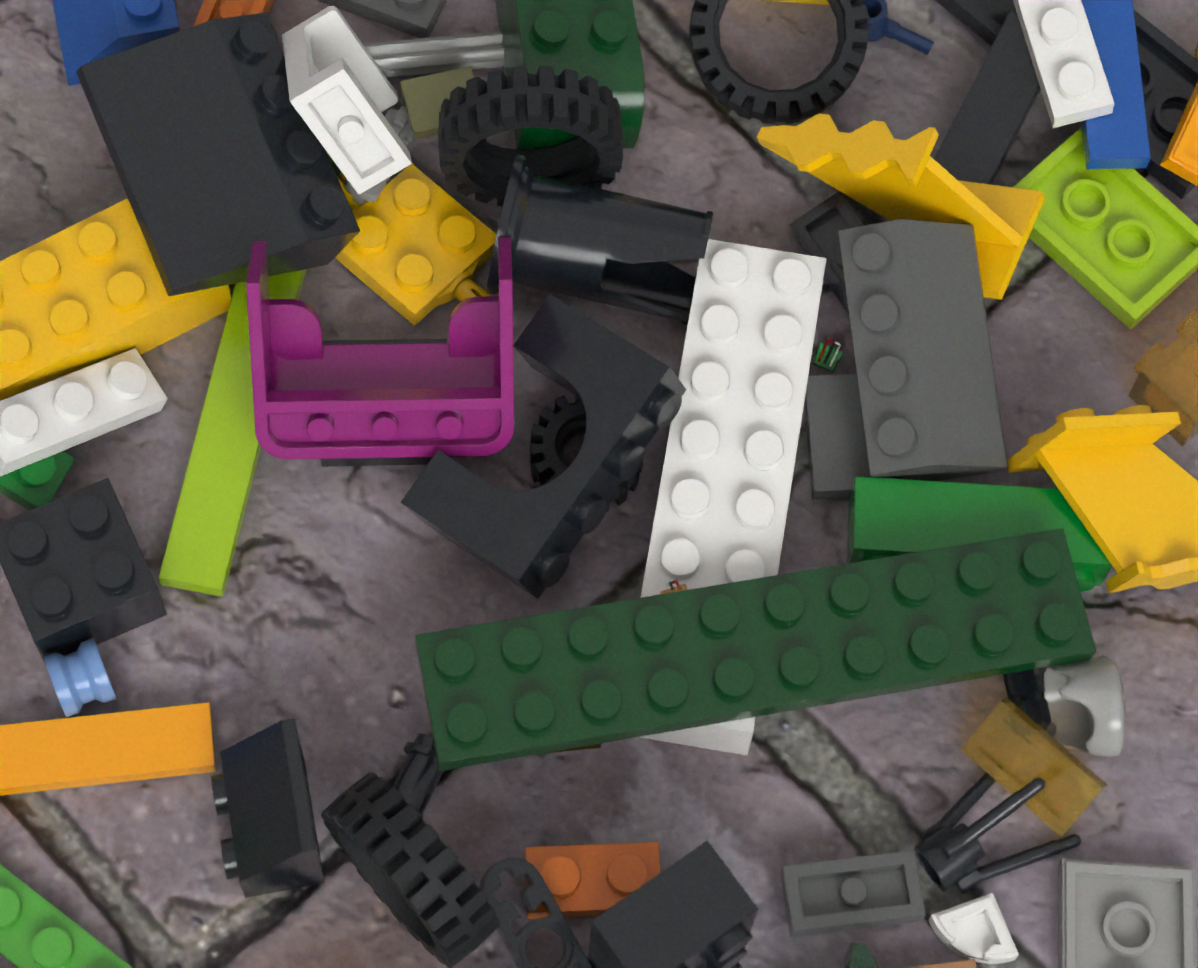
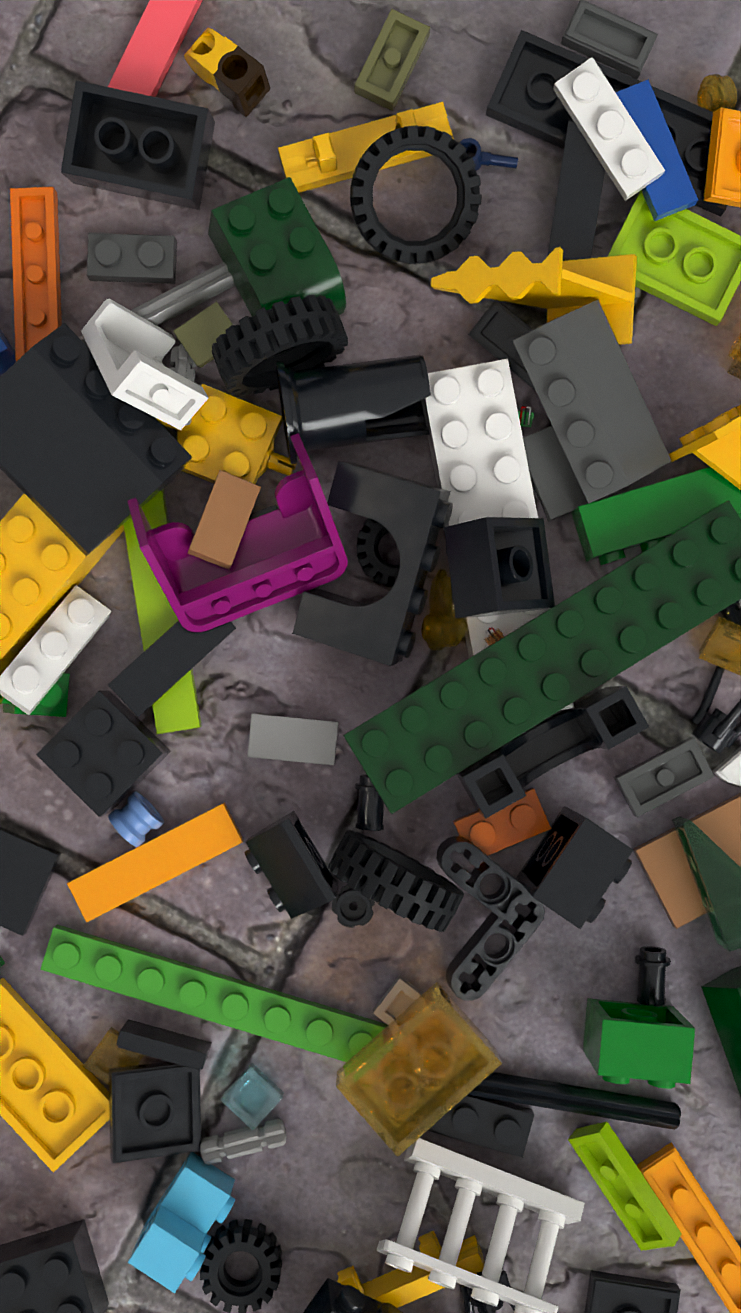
camera: 20 degrees left, 20 degrees up
none -> black tile [108,621,236,718]
none -> medium nougat tile [187,470,261,570]
none -> light grey tile [247,714,339,765]
none -> black plate [332,885,375,928]
none -> clear yellow plate [421,569,468,651]
none -> black slope [444,517,555,618]
none -> black arch [457,686,649,819]

